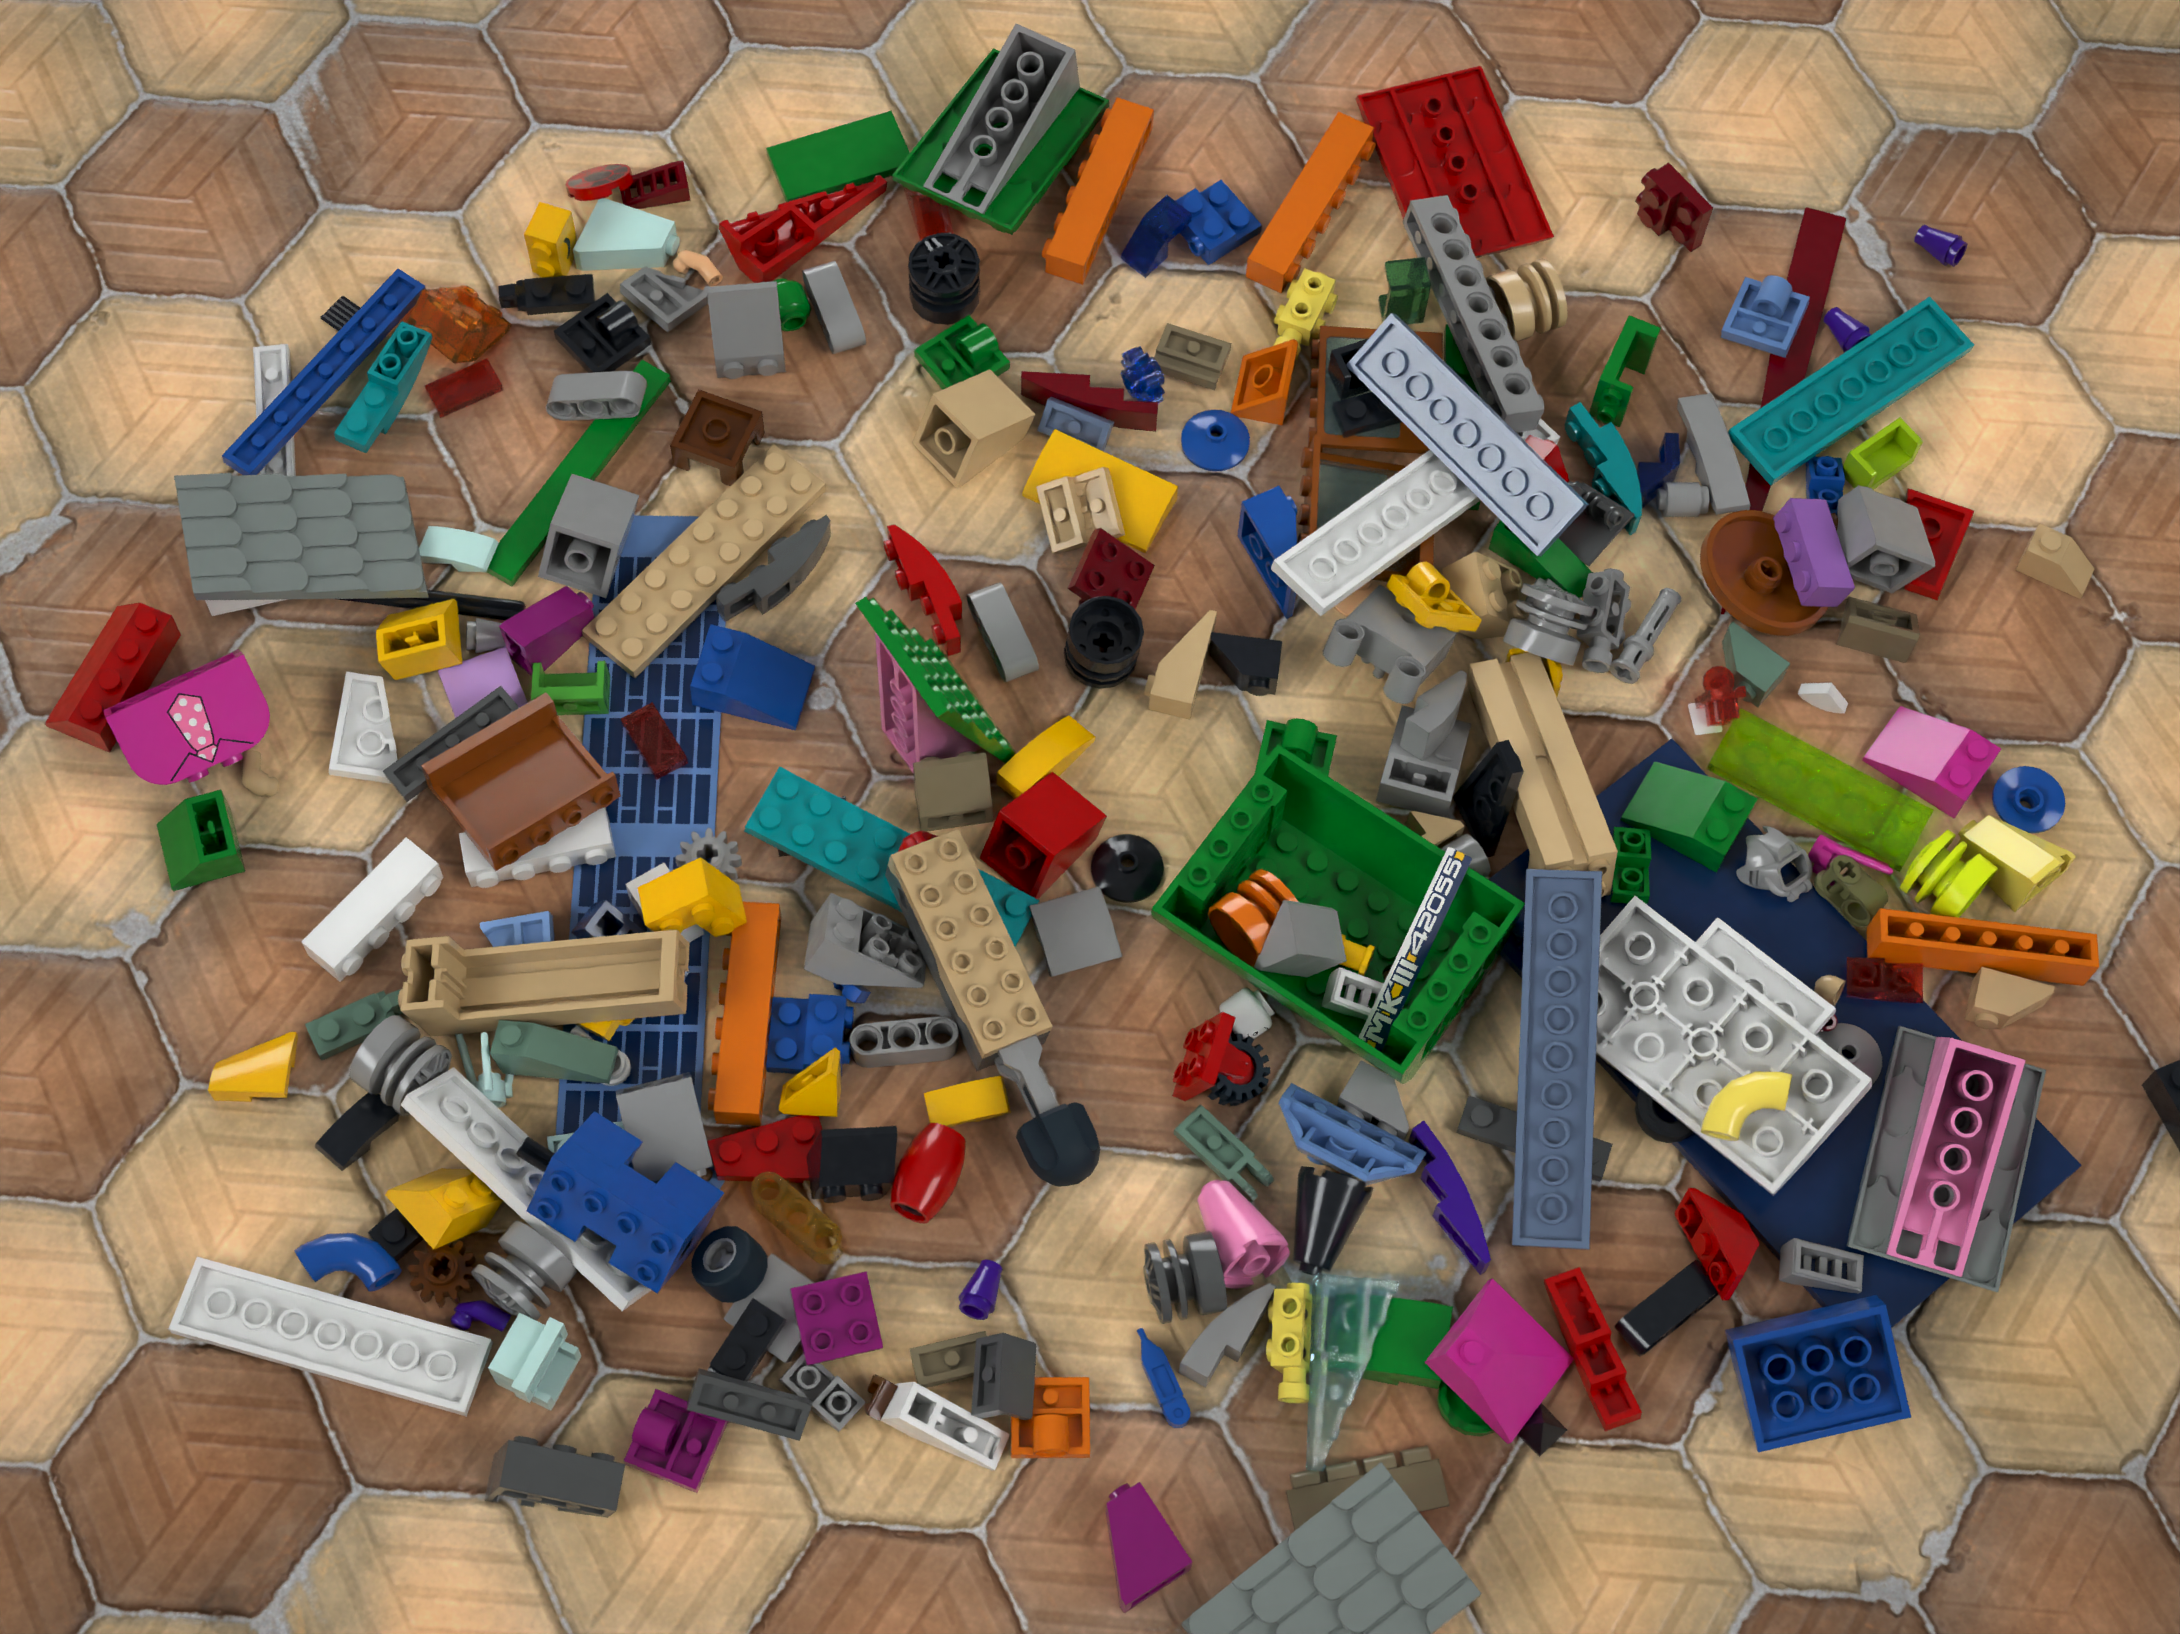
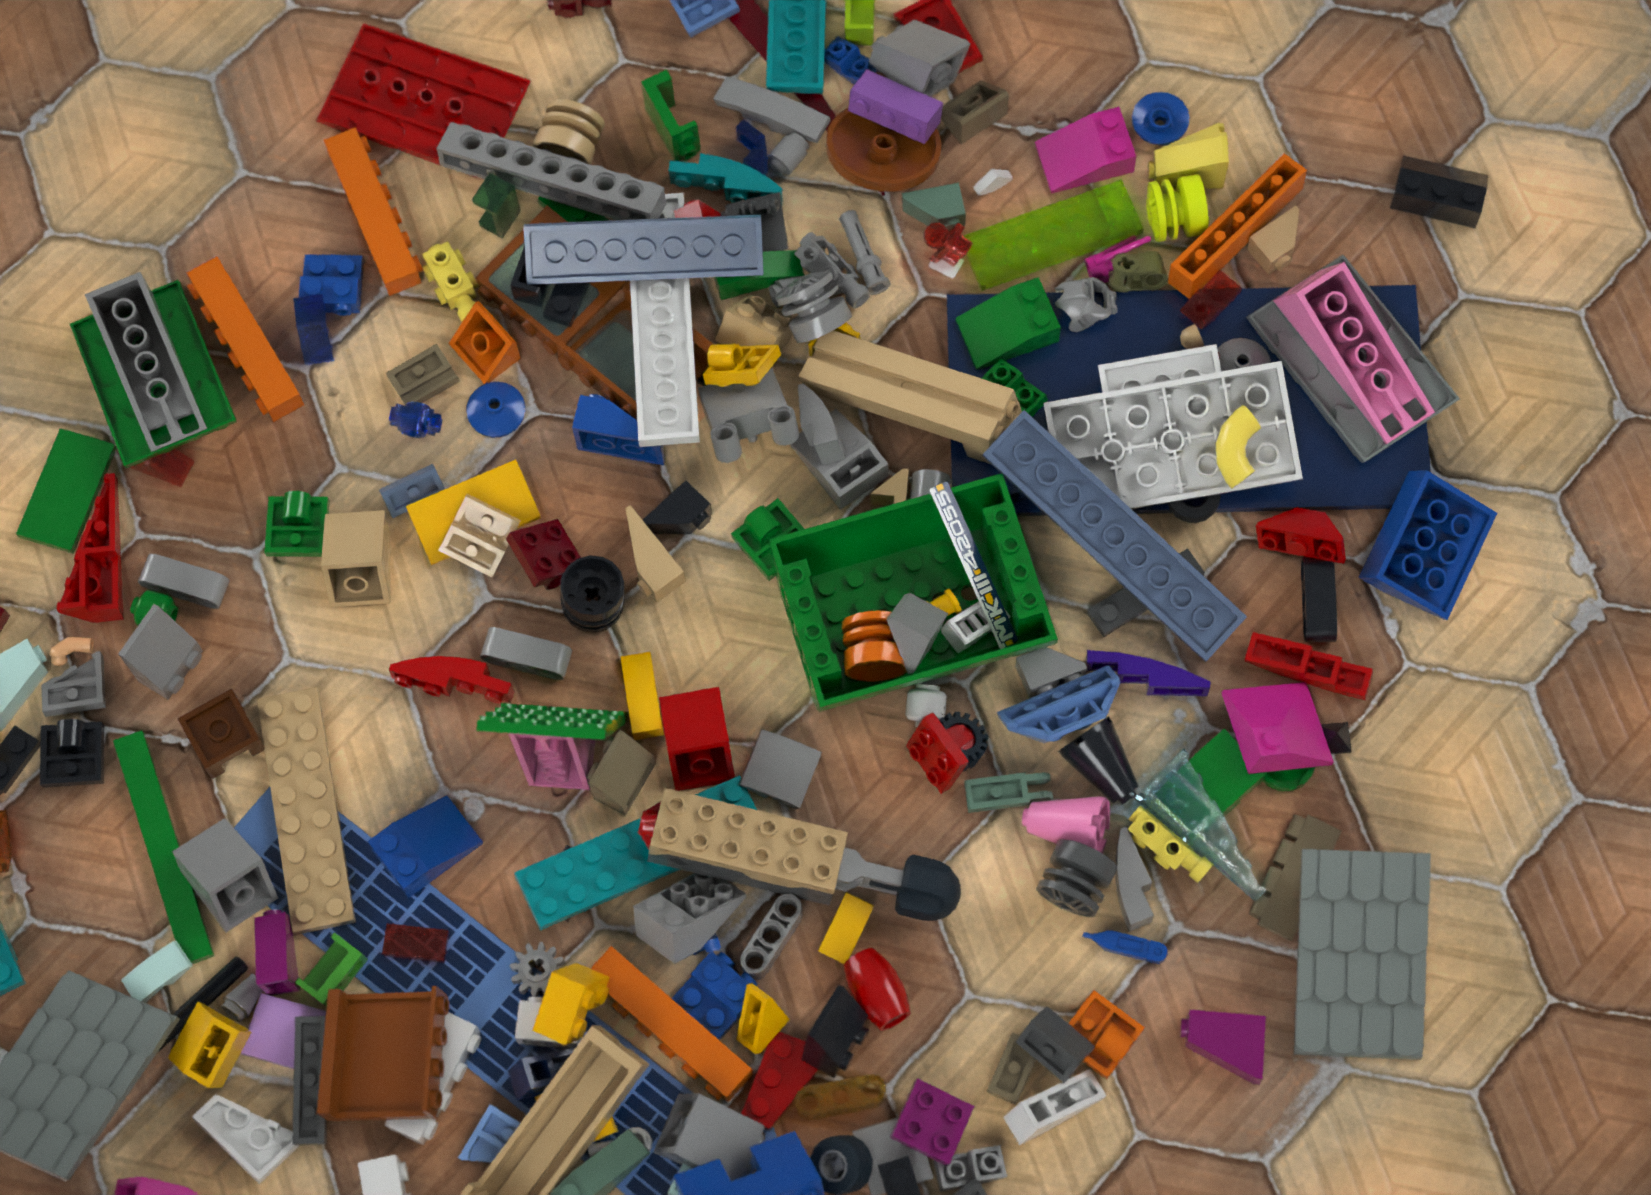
camera: 45 degrees left, 5 degrees up
clear red tile [425,358,503,418] -> none
light grey beam [546,371,647,421] -> none
dark grey slope [716,515,831,622] -> none
reddish brown tile [865,1374,898,1421] -> none
black wheel [908,233,980,325] -> none
dark purple cone [958,1260,1003,1320] -> none
dark red slope [1021,371,1158,432] -> none
black dish [1091,834,1164,903] -> none
black wing [1453,740,1524,858] -> none
light grey slope [1779,1238,1864,1294] -> none

